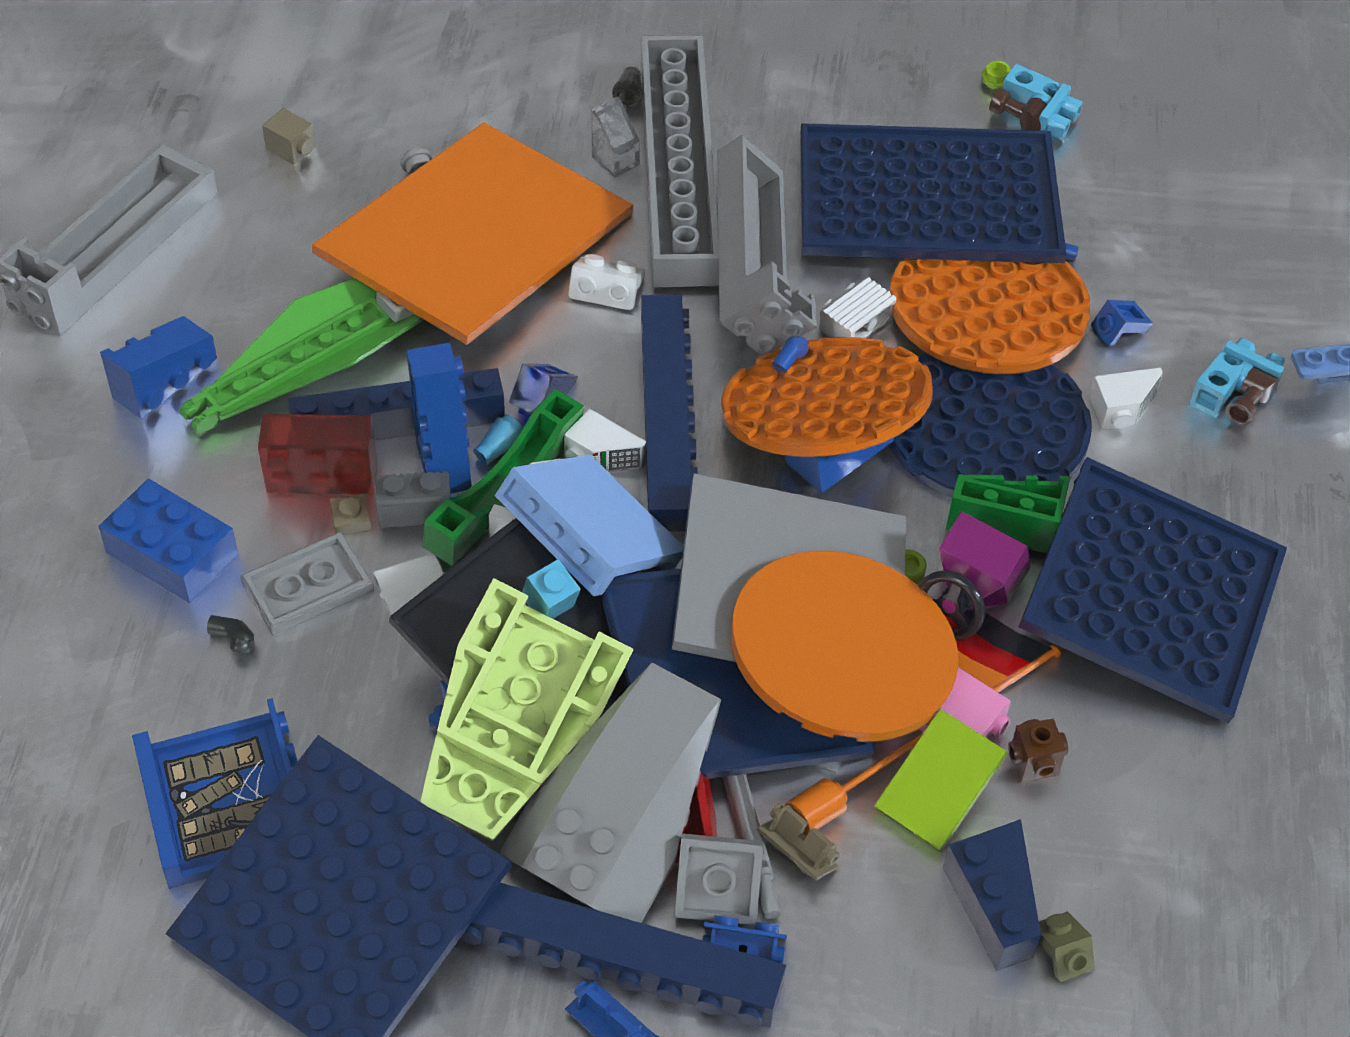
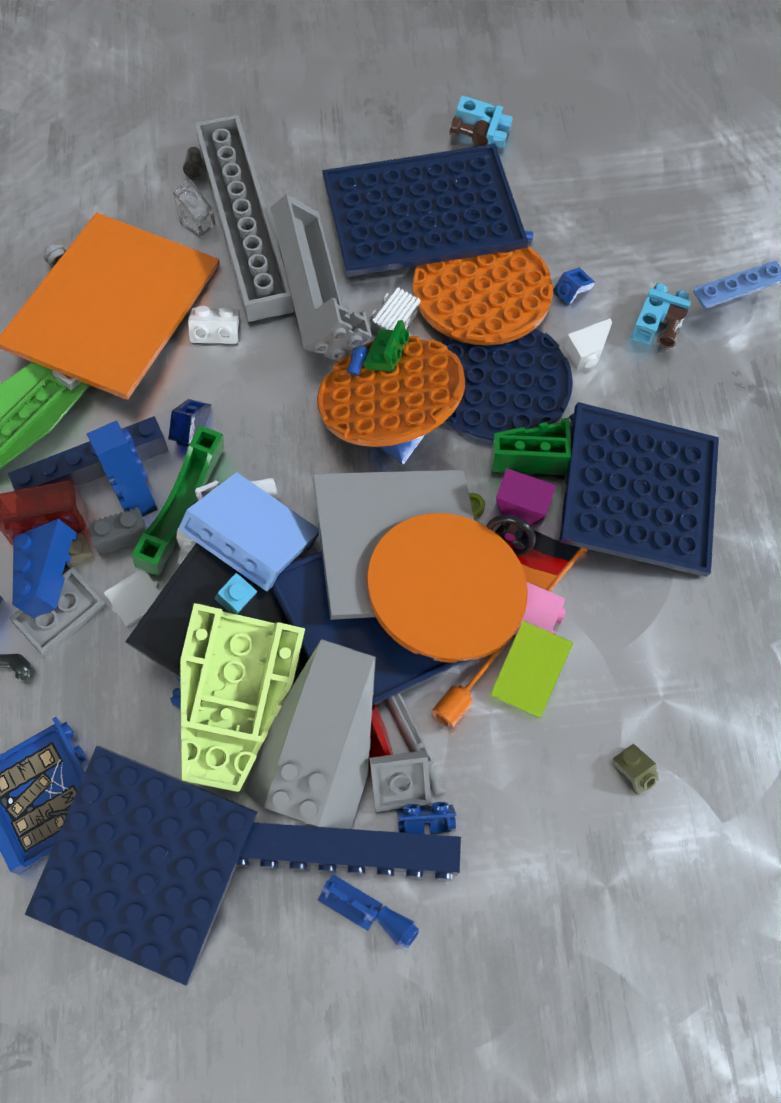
camera: 15 degrees left, 15 degrees up
medium azure cone [473,414,523,465] -> none
white slope [564,409,646,472] -> none
dark blue brick [641,295,698,531] -> none
dark tan hinge [756,803,840,881] -> none
dark blue wedge [943,819,1041,971] -> none
lime plate [981,61,1011,89] -> none
reddish brown brick [1008,718,1068,782] -> none
none -> blue wedge [12,519,78,618]
none -> green bracket [364,320,409,371]

